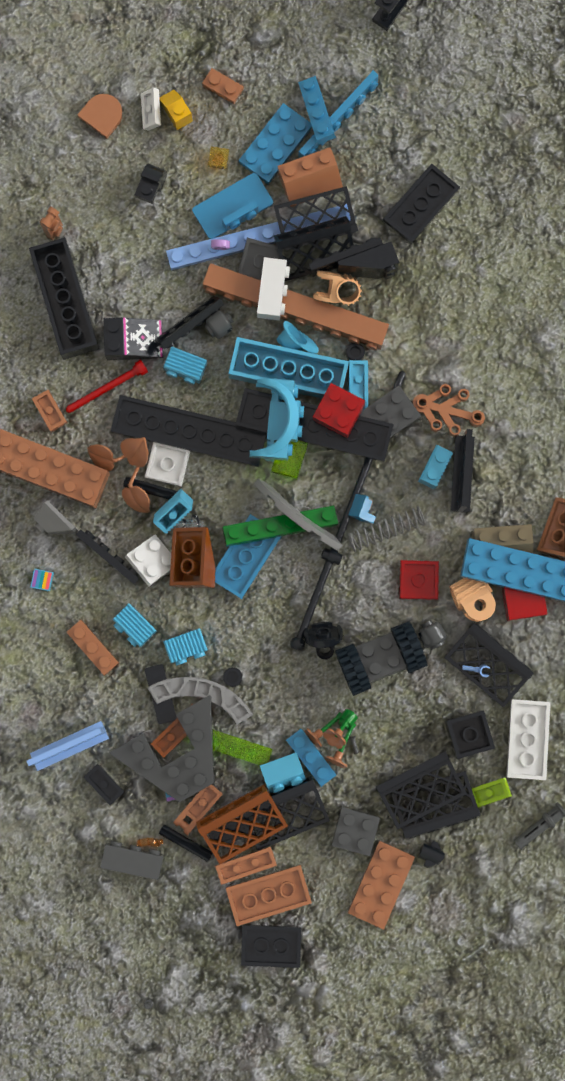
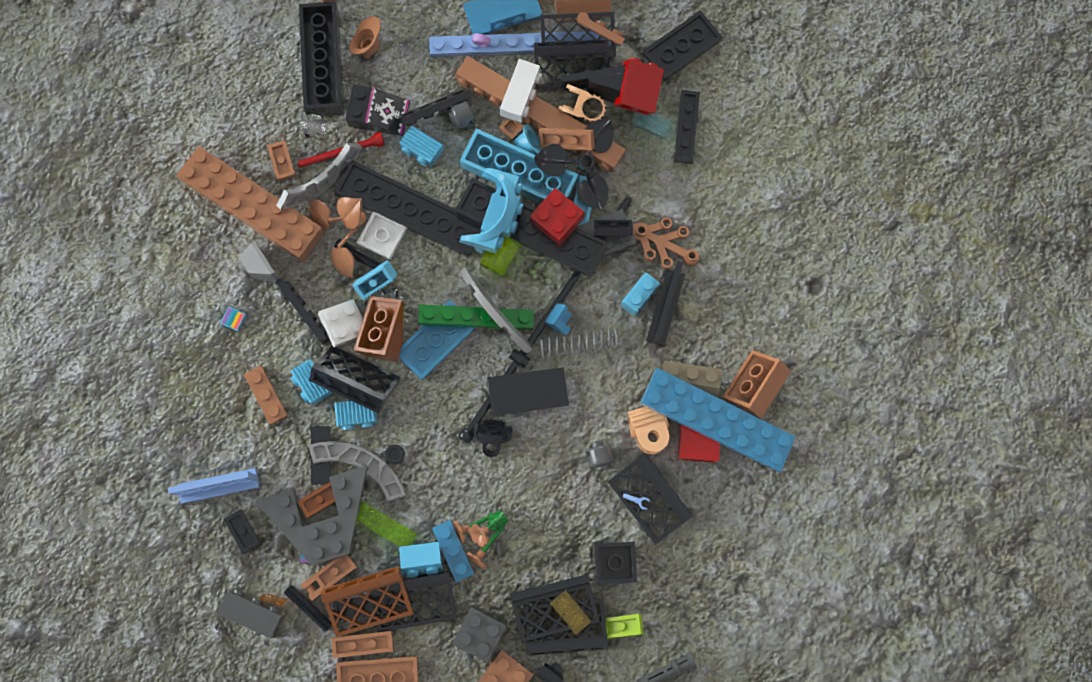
camera: 10 degrees right, 5 degrees down
dark grey tile [238,237,283,280] -> none
plate [335,621,428,696] -> none
red tile [399,560,439,600] -> none
white plate [506,699,551,780] -> none
none -> light grey tile [276,143,362,209]
none -> clear head [299,114,328,139]
none -> black fence [309,345,400,413]
none -> nougat piece [349,16,381,59]
none -> black tile [487,367,569,416]
none -> nougat plate [499,118,524,141]
none -> black plant [534,120,613,209]
none -> nougat plate [539,128,595,150]
none -> clear yellow plate [550,590,591,635]
none -> nougat plate [577,12,625,47]
none -> black plate [594,220,633,237]
none -> red panel [614,57,664,116]
none -> clear light blue plate [631,112,673,140]
none -> black plate [674,90,700,164]

